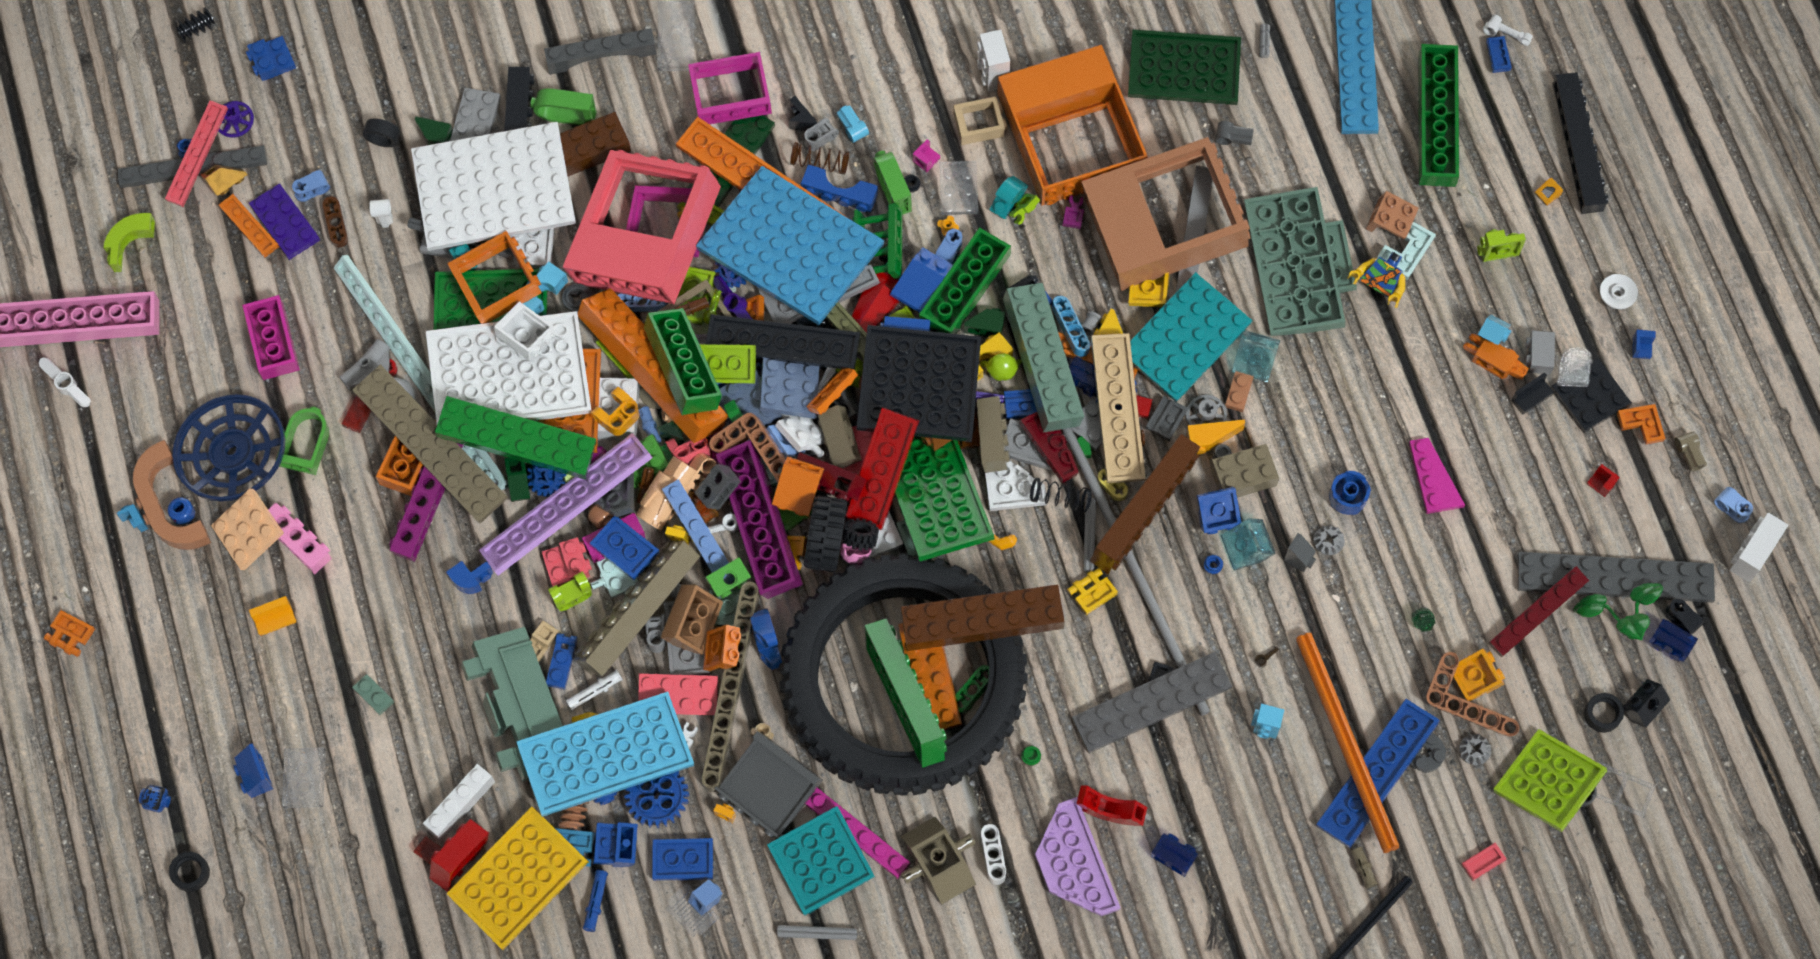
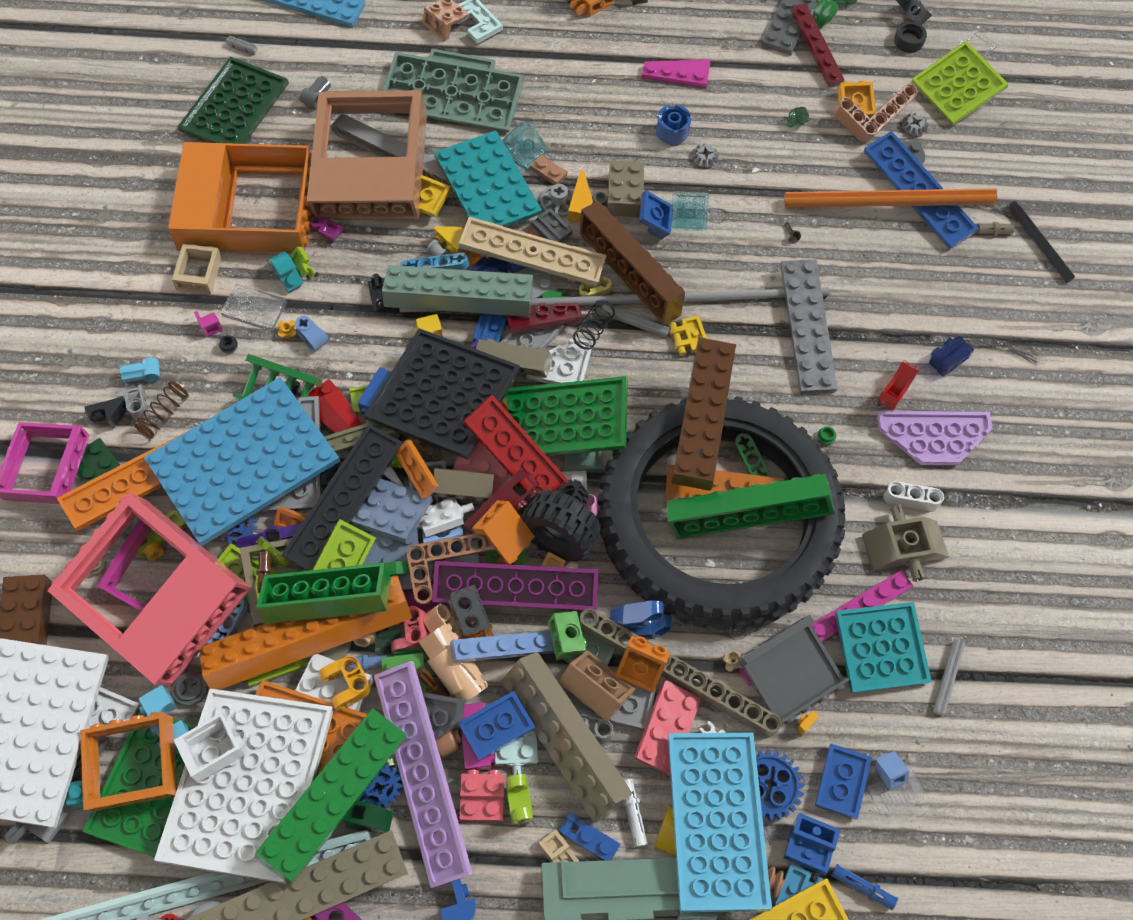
camera: 75 degrees left, 5 degrees down
yellow plate [665,525,690,545] -> none
white brick [708,514,739,534] -> none
blue arch [801,164,878,213] -> none
bright green window [873,151,912,214] -> none
blue slope [890,247,953,313] -> none
green brick [919,227,1011,334] -> none
dark green slope [964,308,1005,337] -> none
white brick [977,30,1010,92] -> none
lime hair [980,353,1022,381] -> none
black tile [1149,662,1173,681] -> none
blue plate [1204,555,1223,574] -> none
medium azure brick [1251,703,1284,739] -> none
dark grey slope [1284,533,1316,573] -> none
torso [1347,252,1405,308] -> none
coral tile [1461,843,1507,881] -> none

